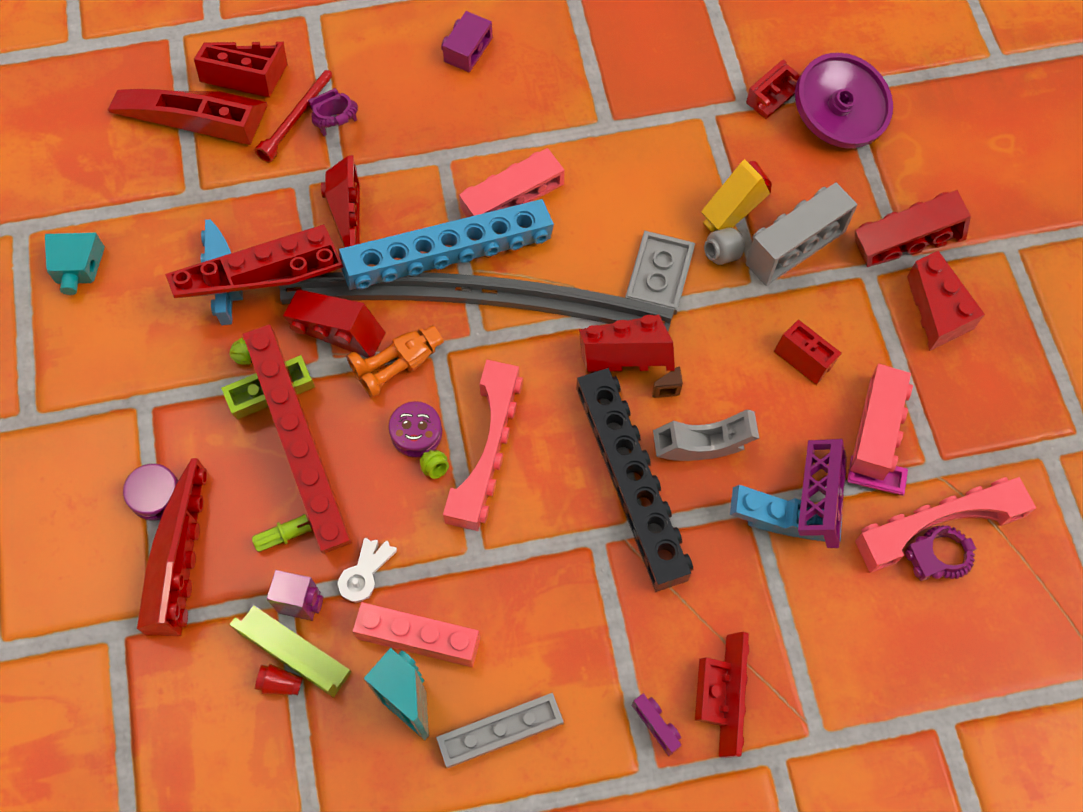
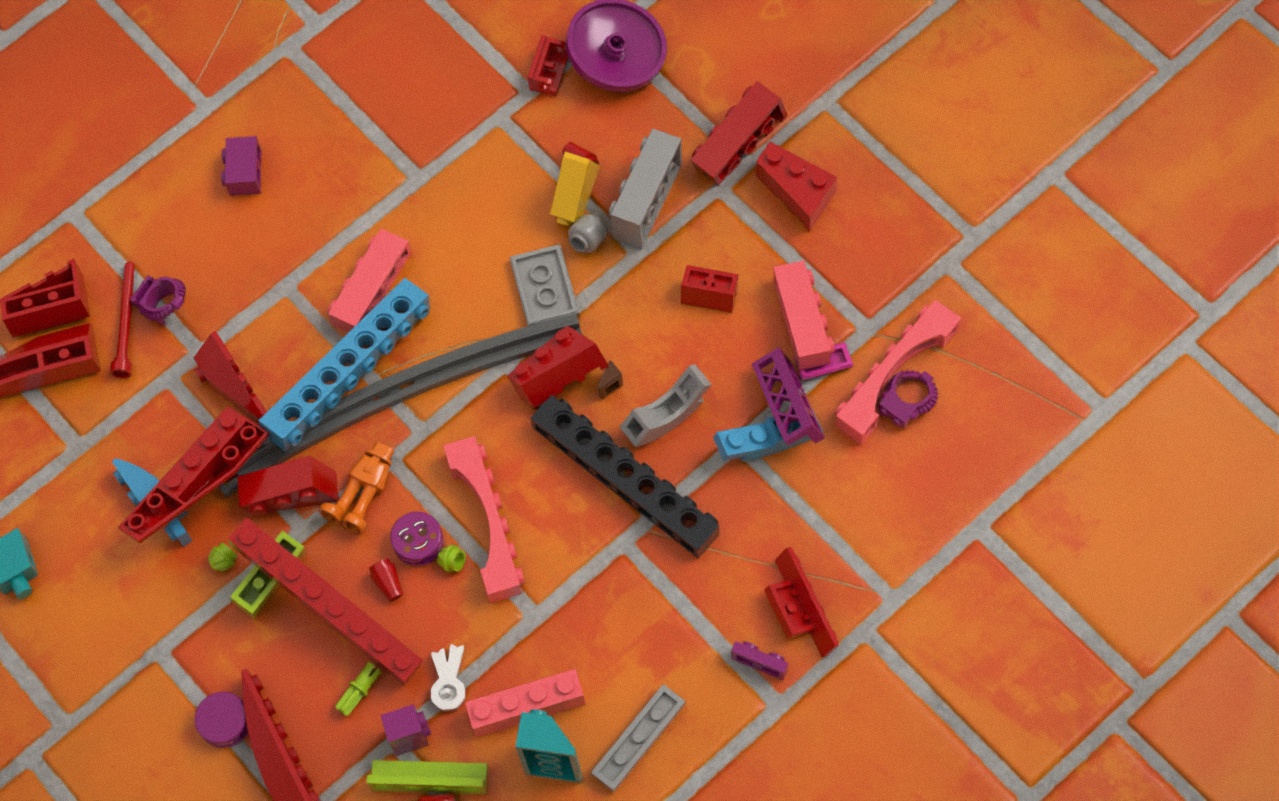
camera: 25 degrees left, 0 degrees up
none -> red cone [369,558,404,602]

